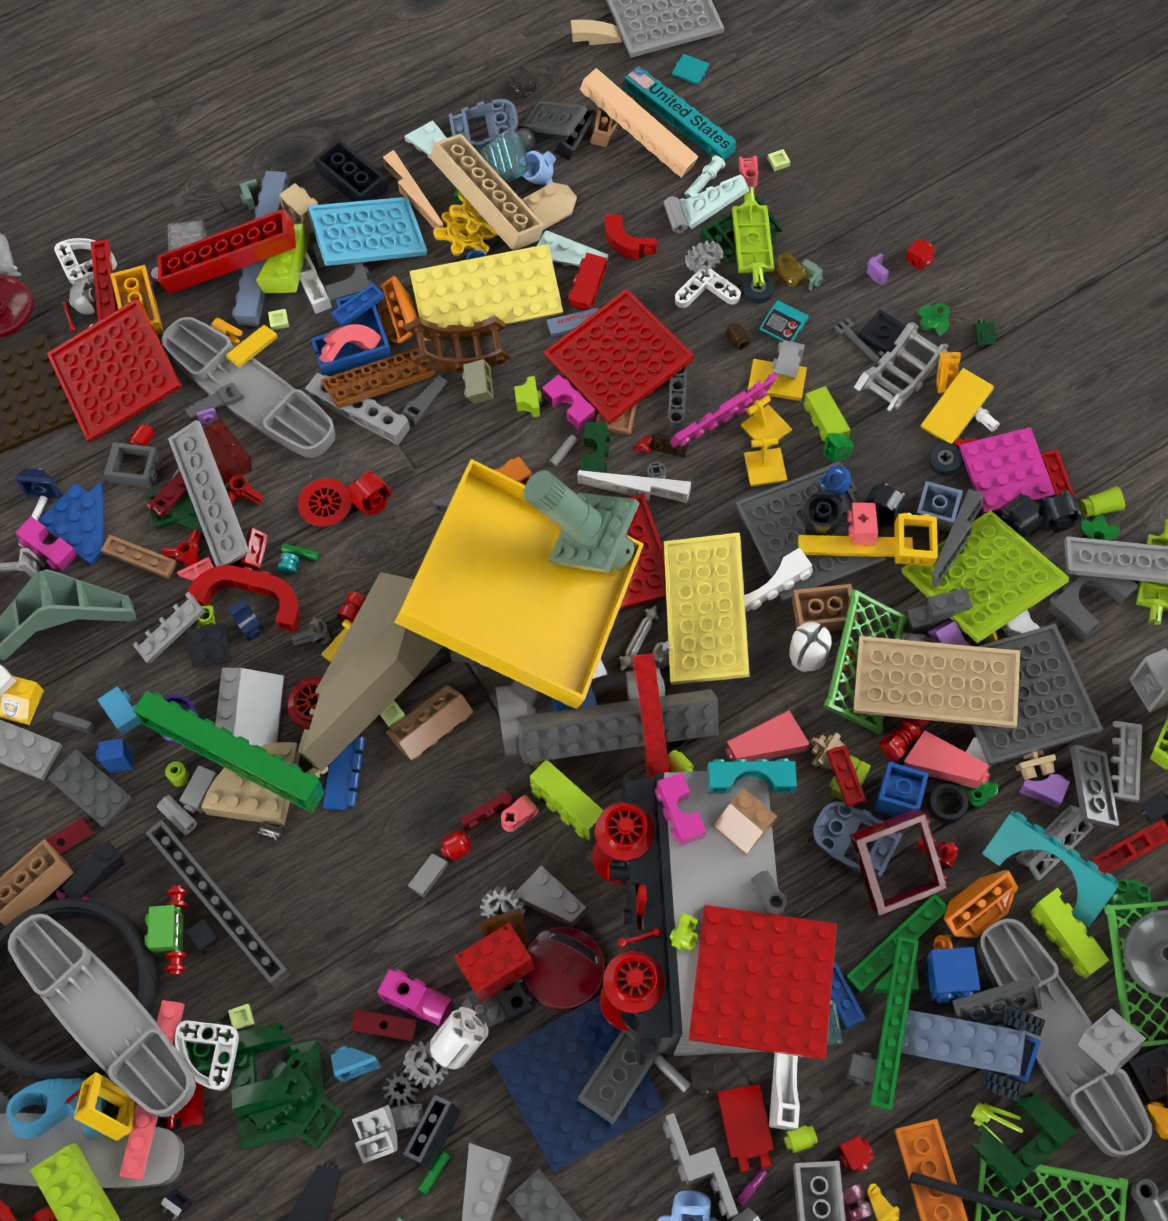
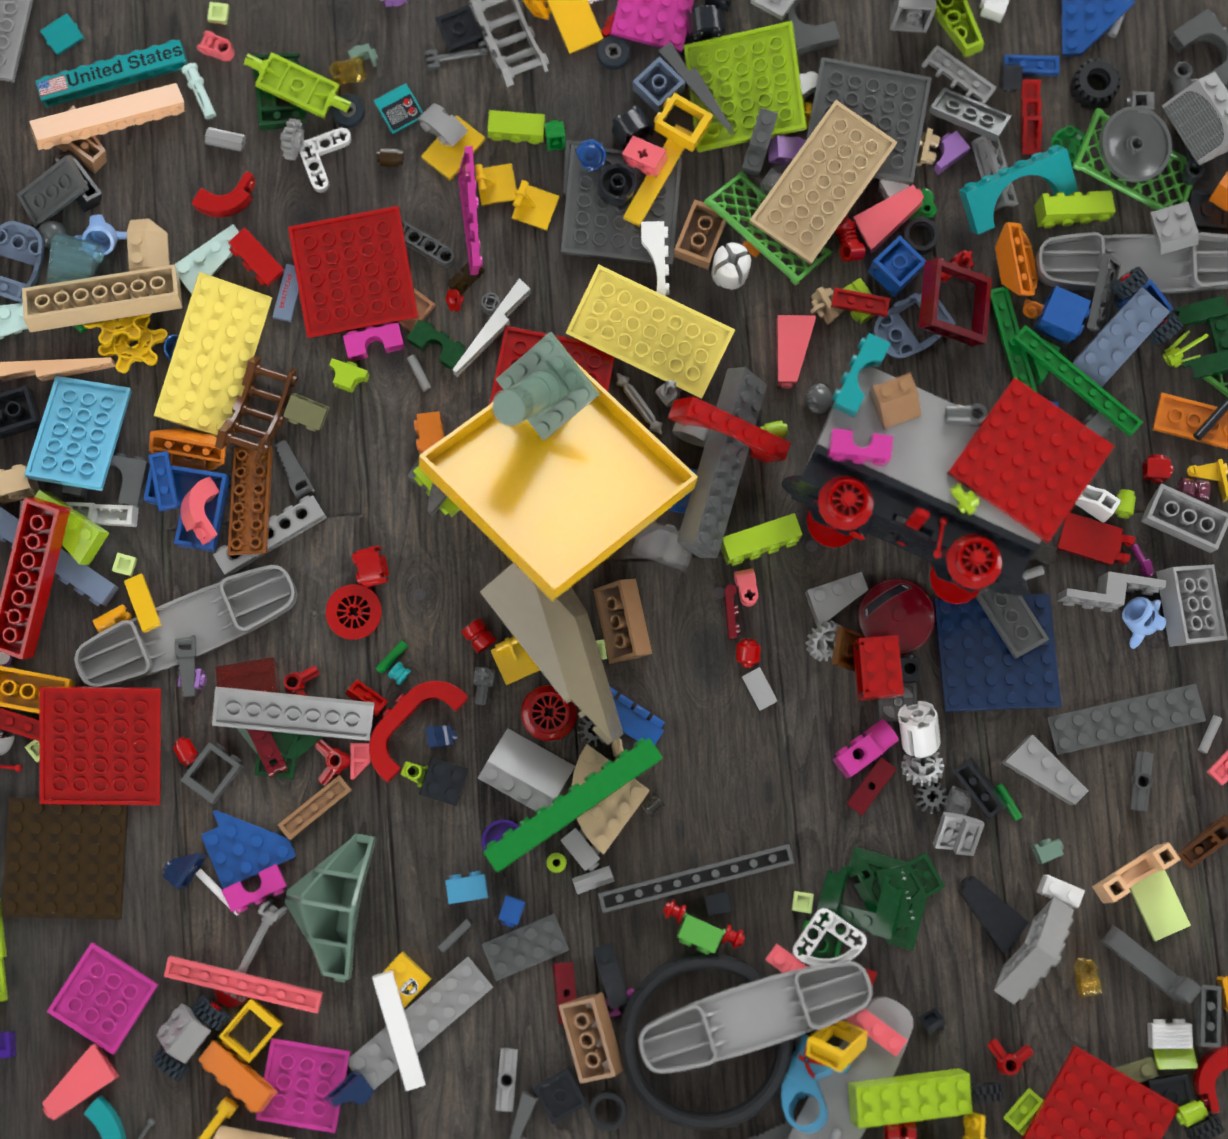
camera: 70 degrees left, 15 degrees up
light grey hinge [133,592,205,664] -> none
dark azure slope [331,1046,382,1083] -> none
light aqua wing [679,174,750,229] -> none

